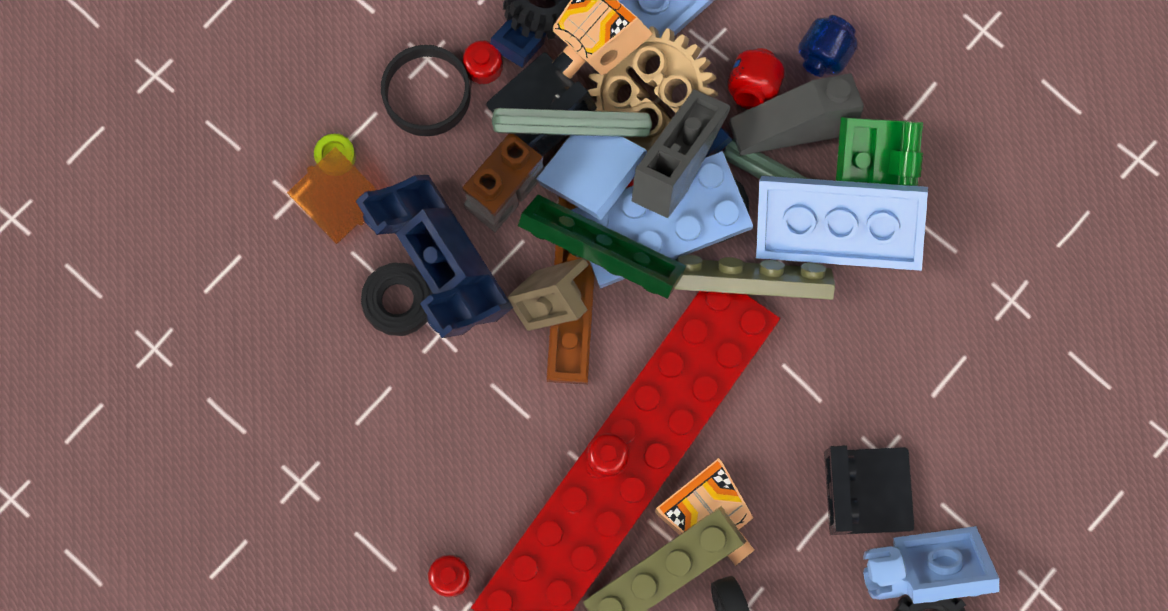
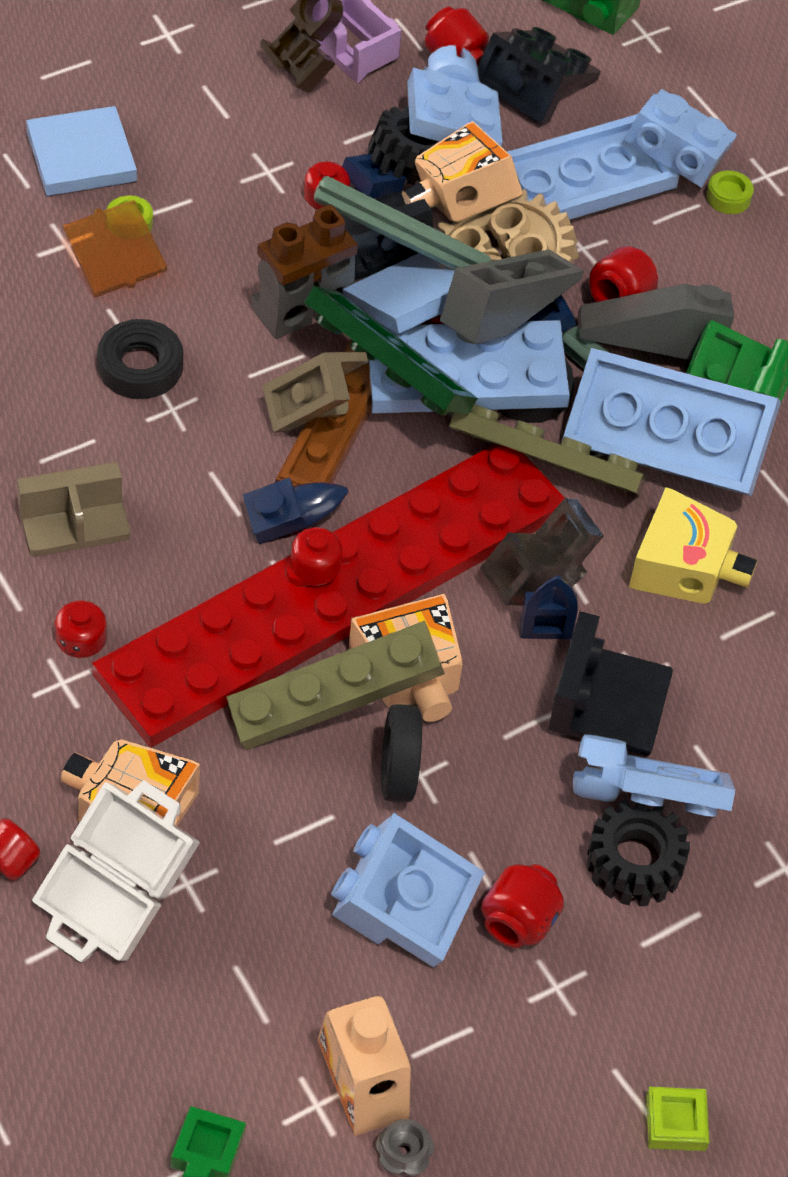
camera: 10 degrees right, 25 degrees down
dark blue bracket [356,175,513,338] -> none
black tyre [381,45,471,136] -> none
clear blue head [798,15,858,77] -> none
none -> dark tan panel [17,462,130,557]
none -> light blue tile [26,106,137,196]
none -> dark blue plate [243,477,349,545]
none -> clear smoke brick [480,498,604,606]
none -> dark blue plate [520,575,578,640]
none -> light yellow torso [629,487,758,604]

